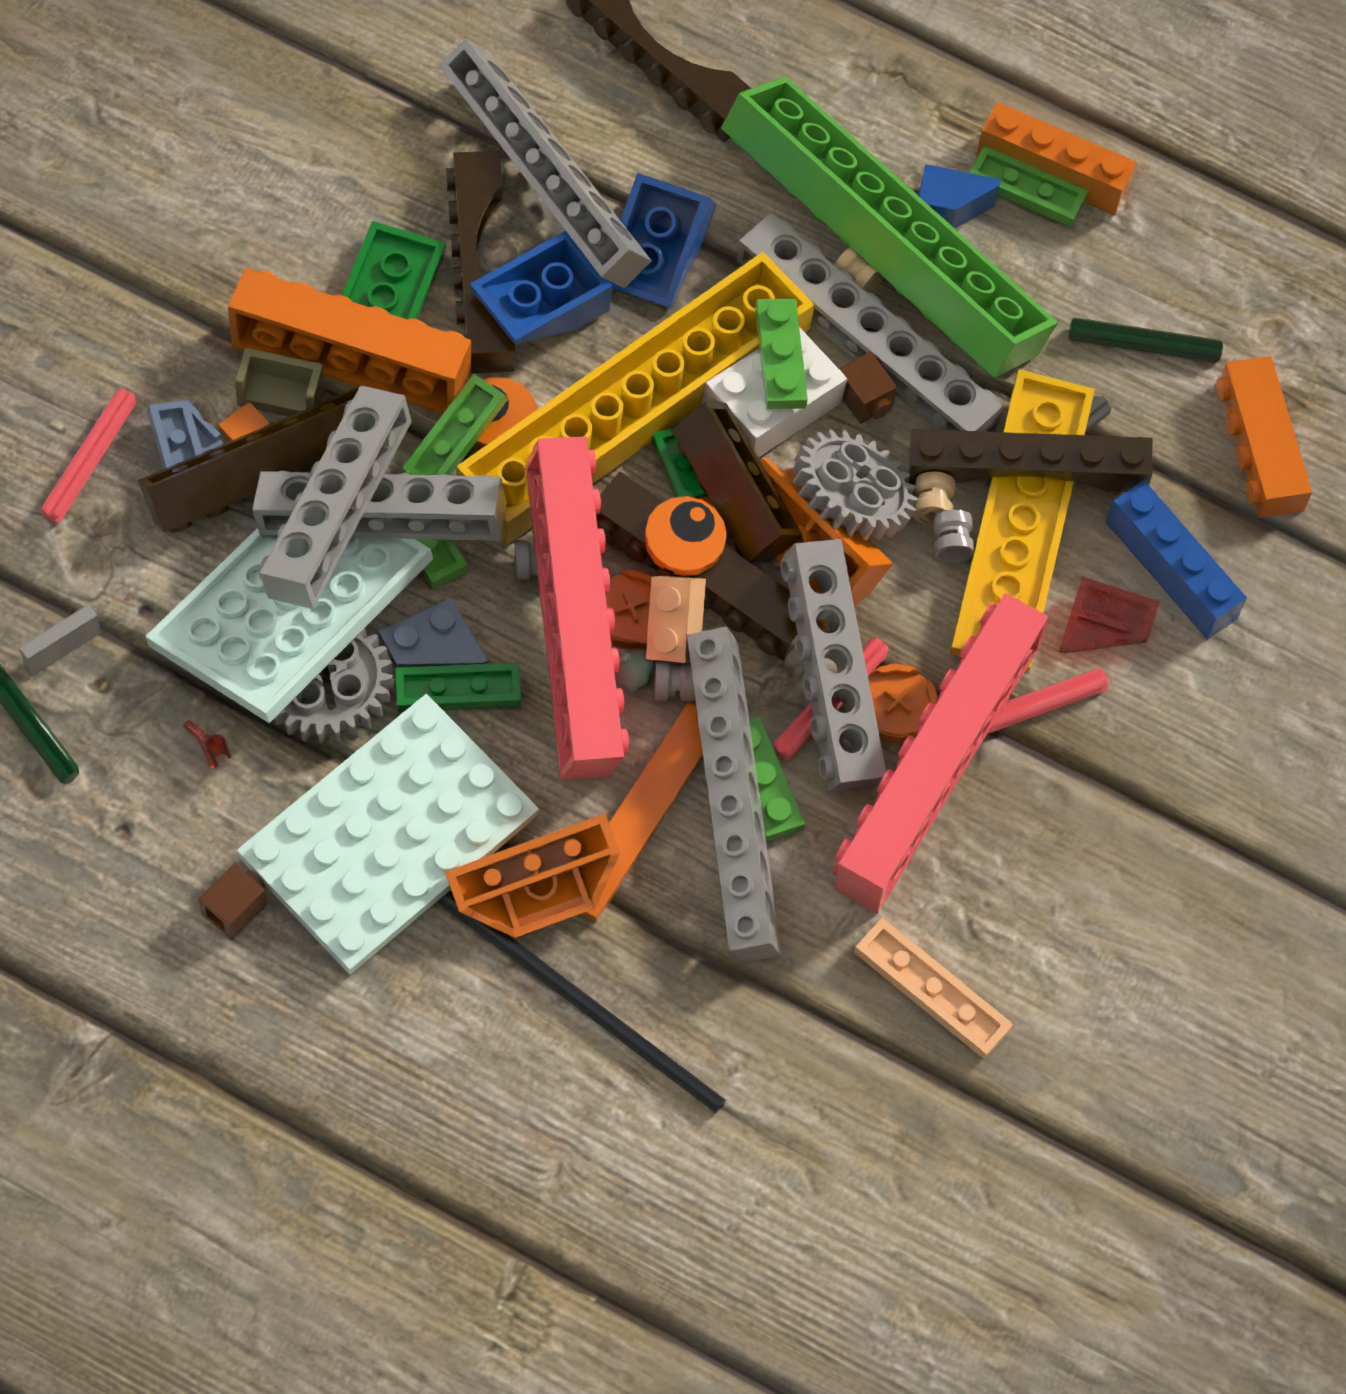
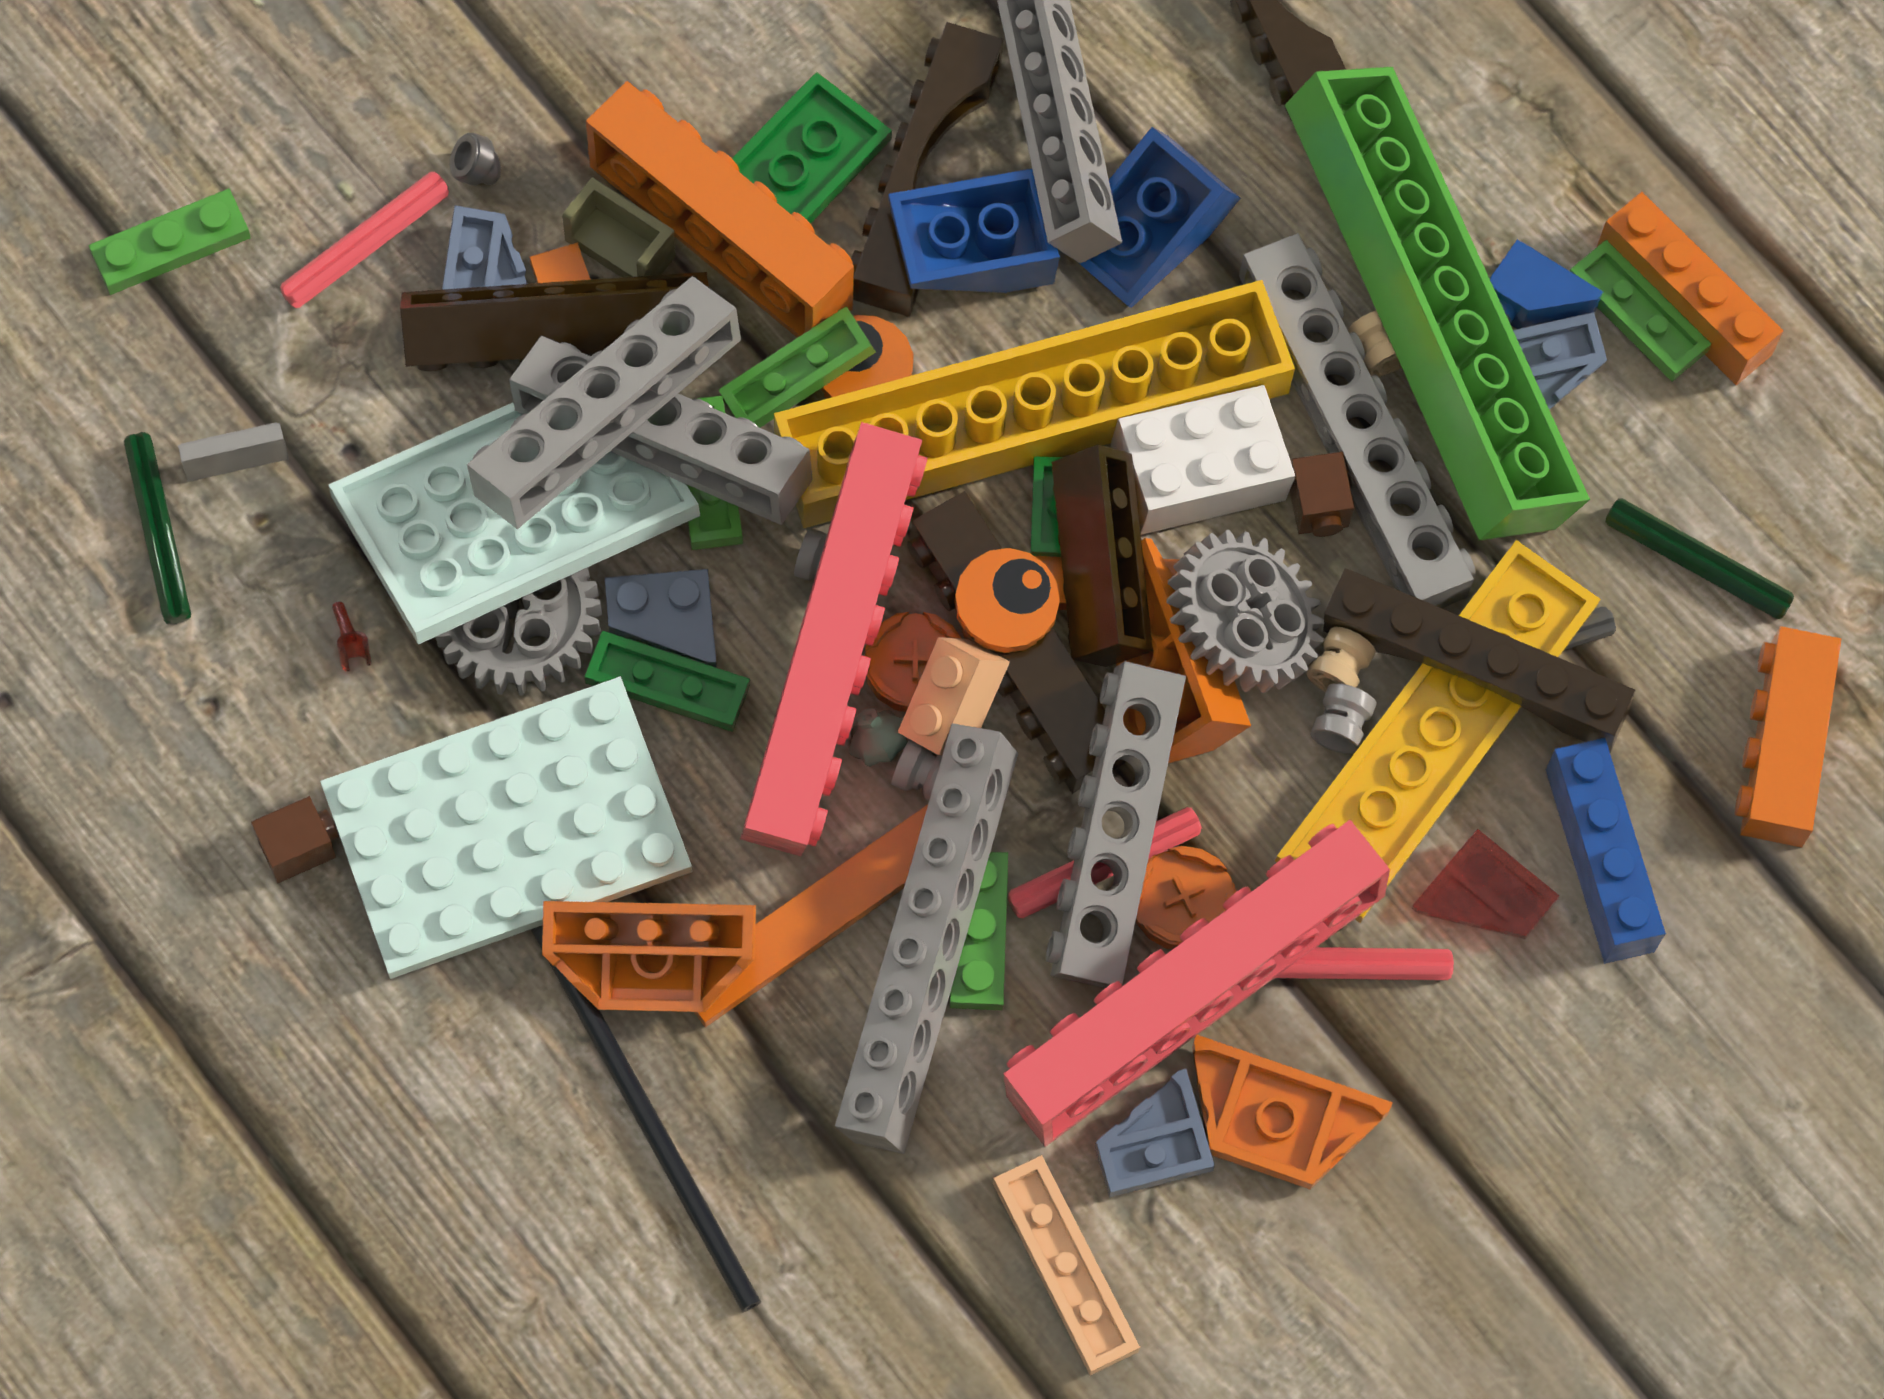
camera: 25 degrees right, 5 degrees up
bright green plate [755,298,808,410] -> none
none -> flat silver tile [450,133,501,185]
none -> sand blue wing [1095,1069,1215,1198]
none -> orange wing [1192,1034,1393,1189]
none -> sand blue wing [1513,312,1607,410]

